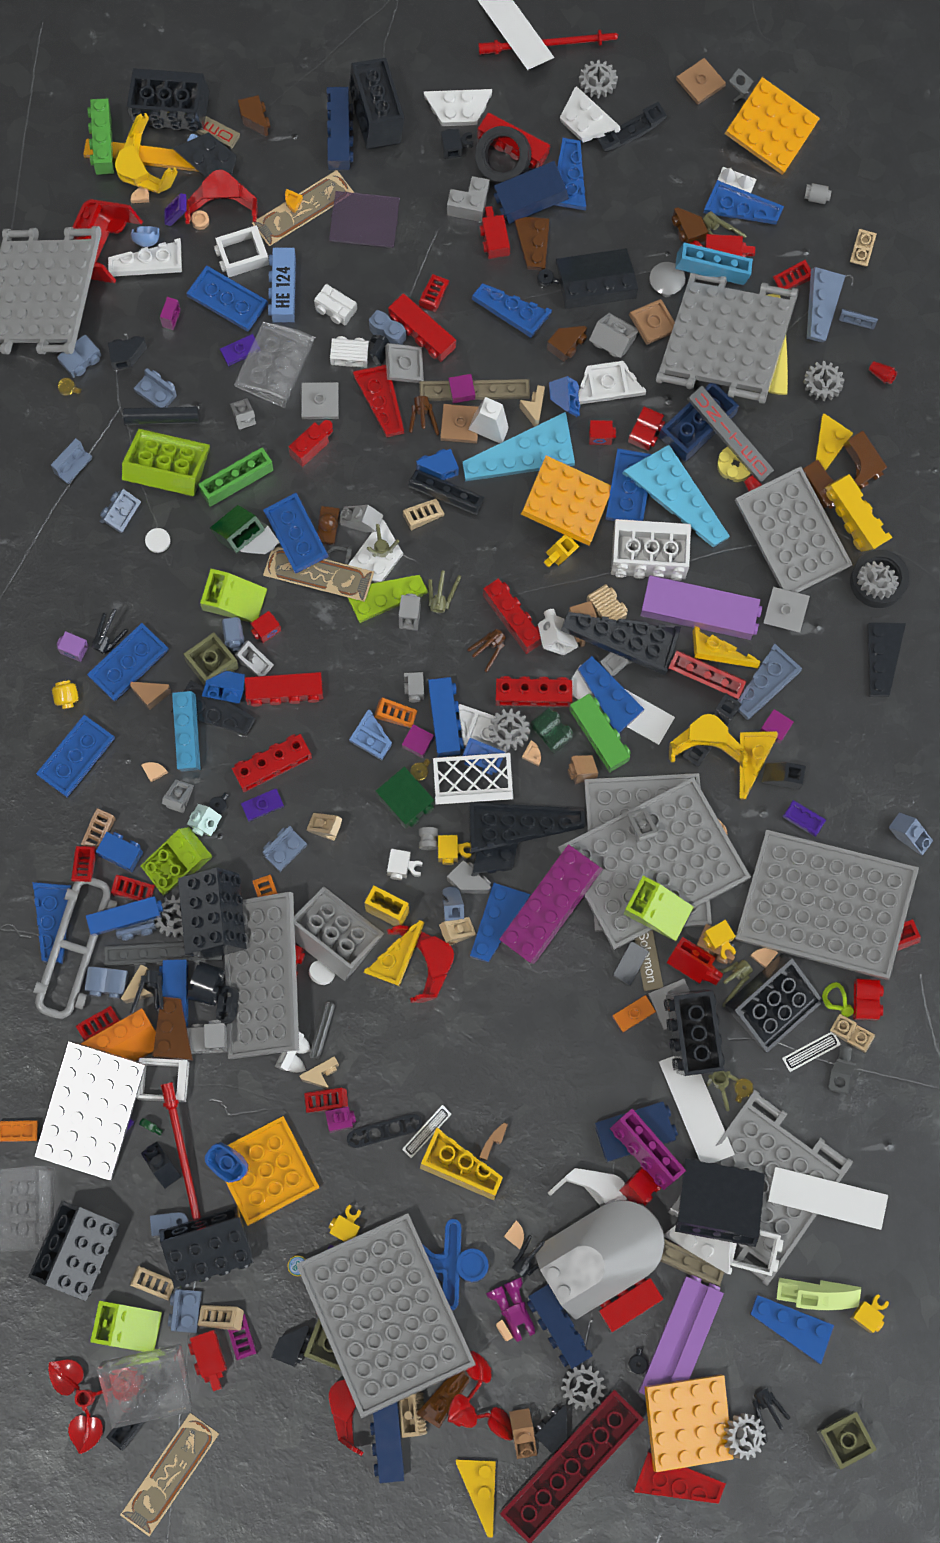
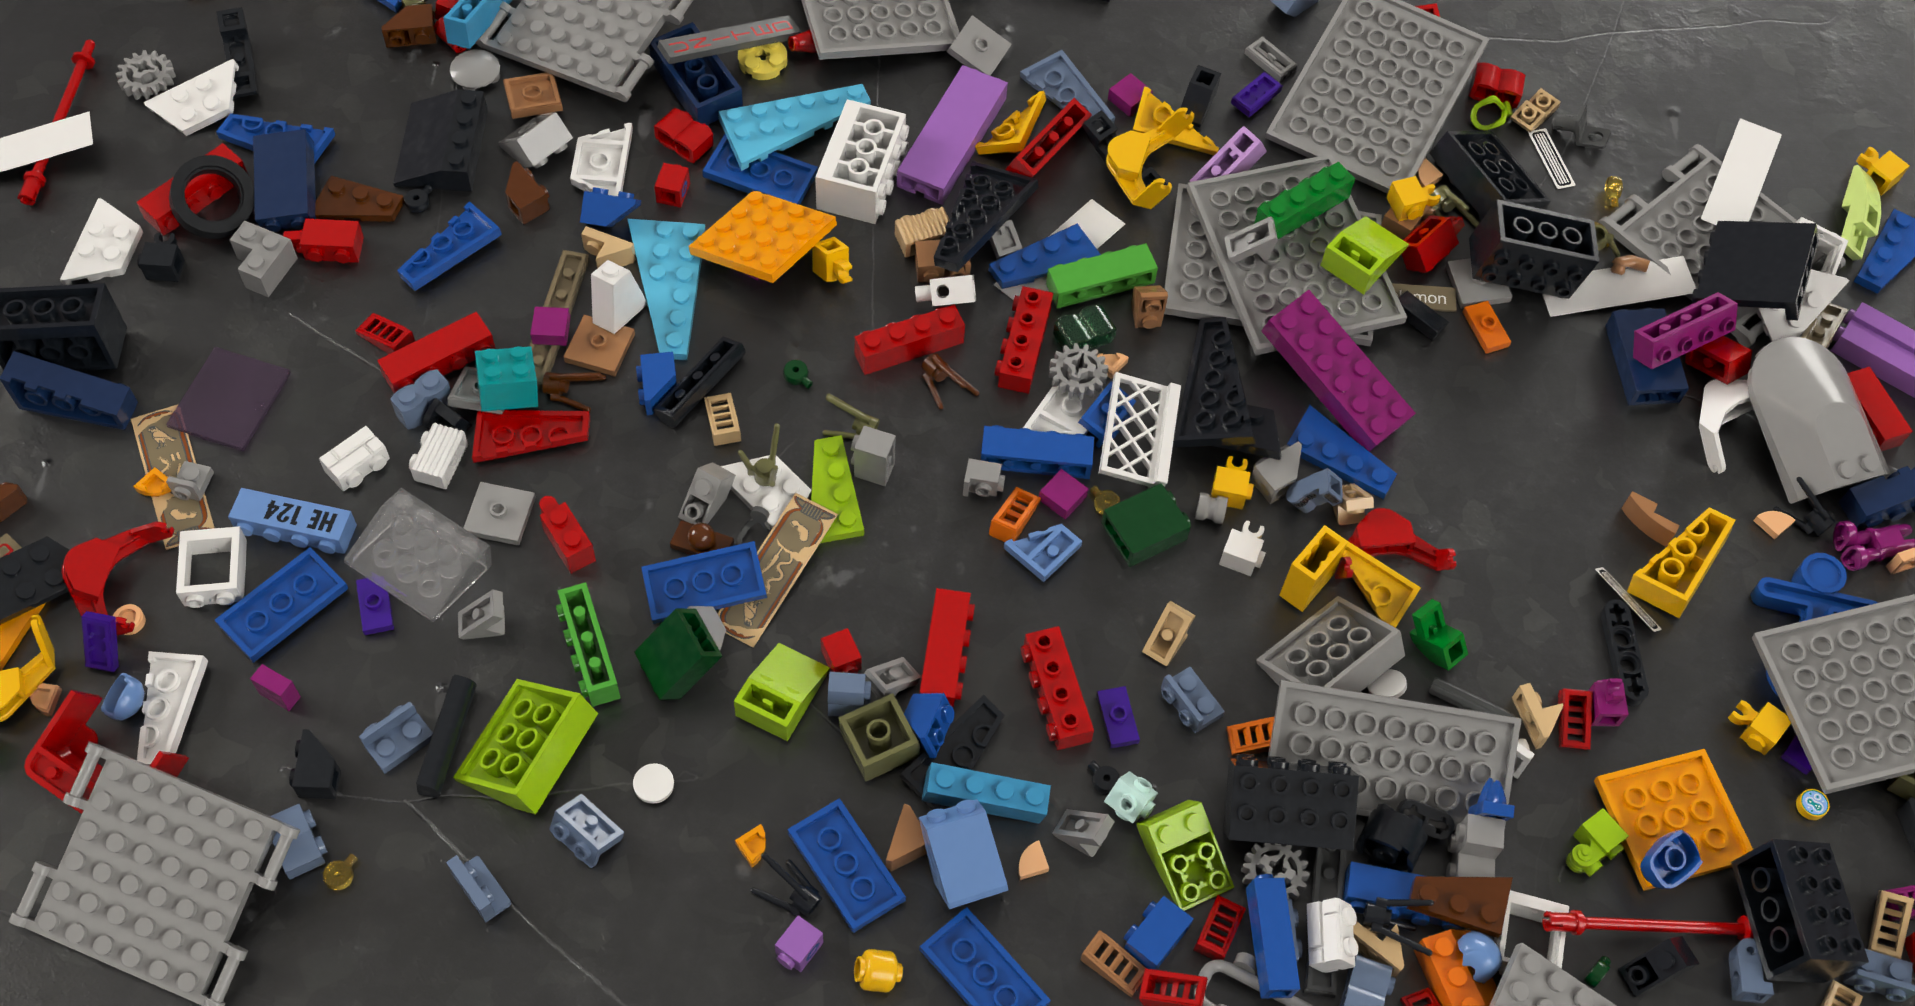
camera: 80 degrees left, 15 degrees down
none -> light grey bracket [166,461,214,501]
none -> teal brick [475,346,538,412]
none -> light orange tile [735,824,766,868]
none -> dark green piece [783,360,813,389]
none -> medium blue slope [919,799,1009,909]
none -> lavender slope [1190,126,1267,182]
none -> light grey tile [1244,36,1298,83]
none -> green brick [1254,161,1355,239]
none -> white brick [1306,898,1358,973]
none -> green brick [1409,599,1468,671]
none -> medium blue hair [1457,931,1502,984]
none -> blue tile [1468,778,1515,821]
none -> lime brick [1566,808,1629,877]
none -> clear yellow piece [1605,175,1623,208]
none -> medium nougat arm [1611,255,1650,275]

